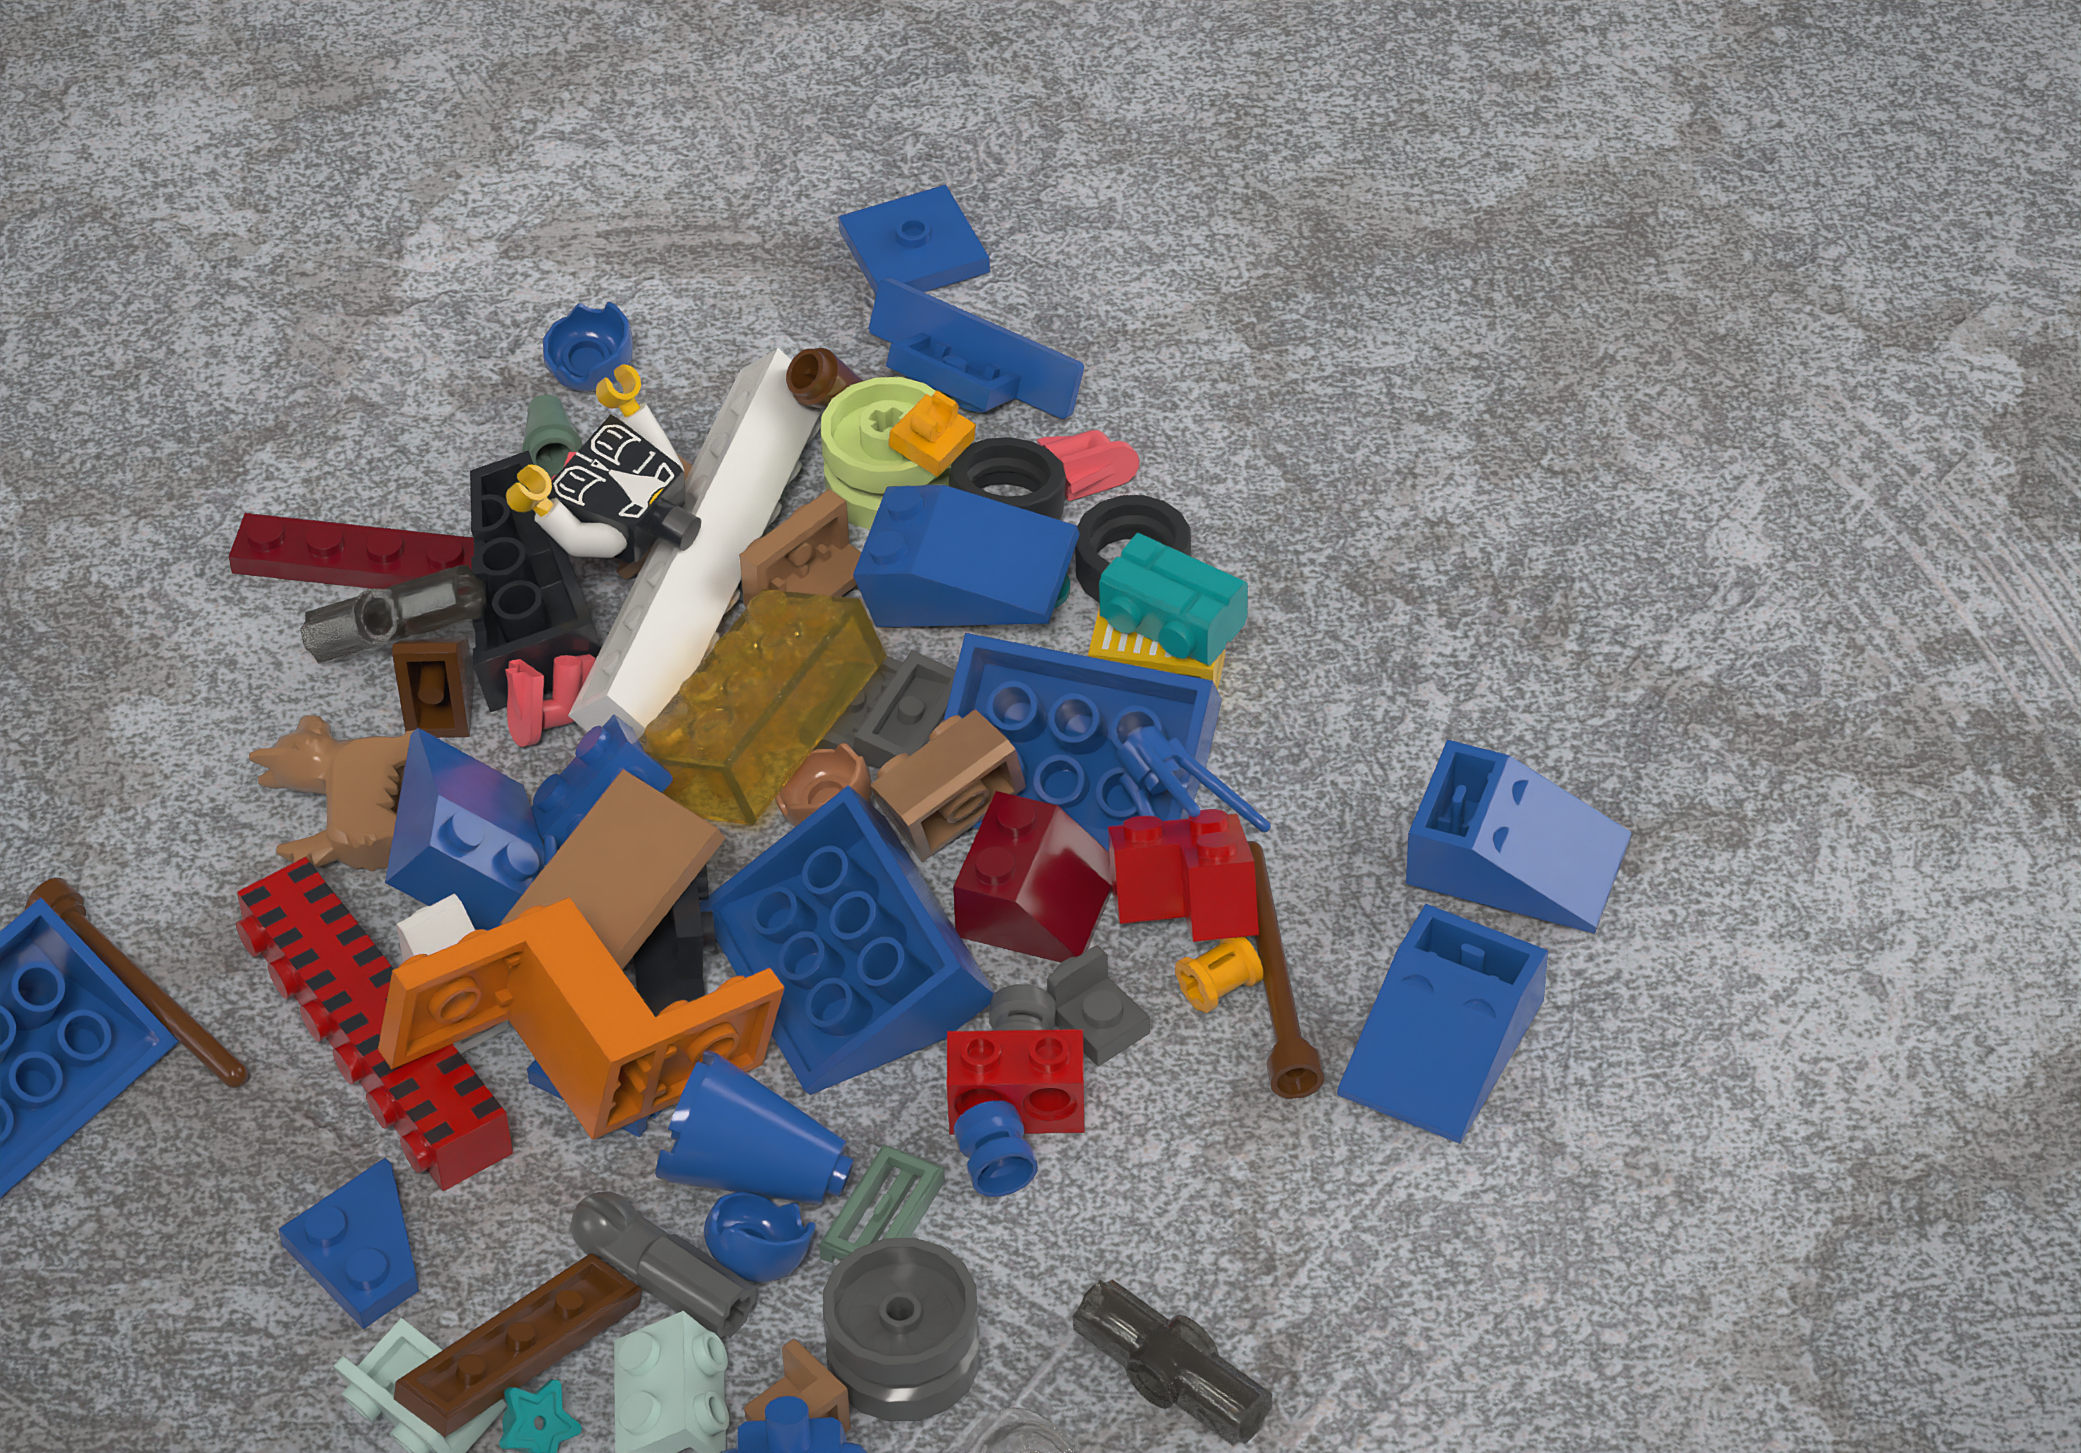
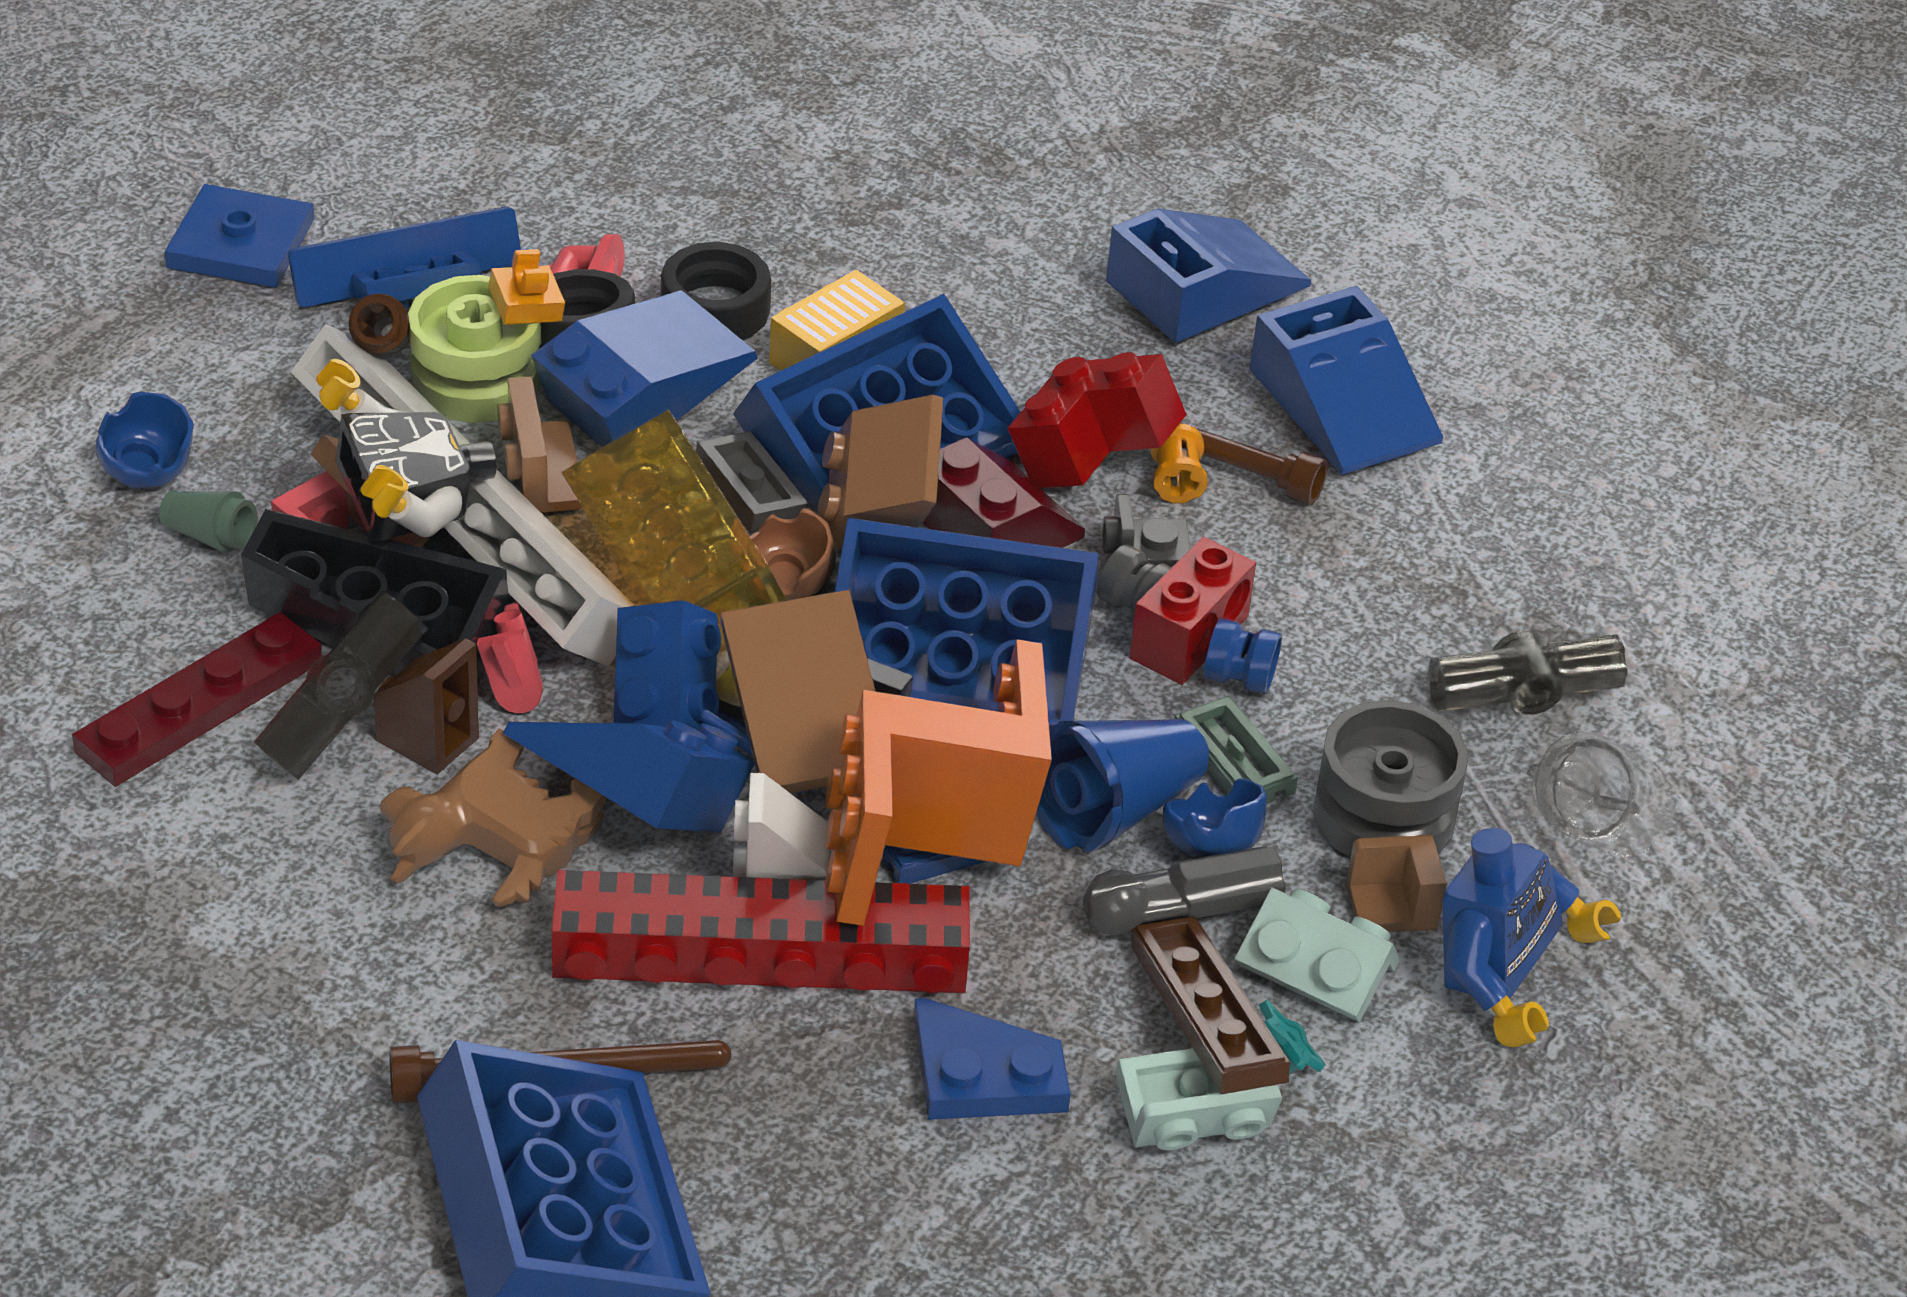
camera: 60 degrees left, 5 degrees down
teal brick [1099,532,1248,666] -> none
blue plant [1115,726,1271,833] -> none

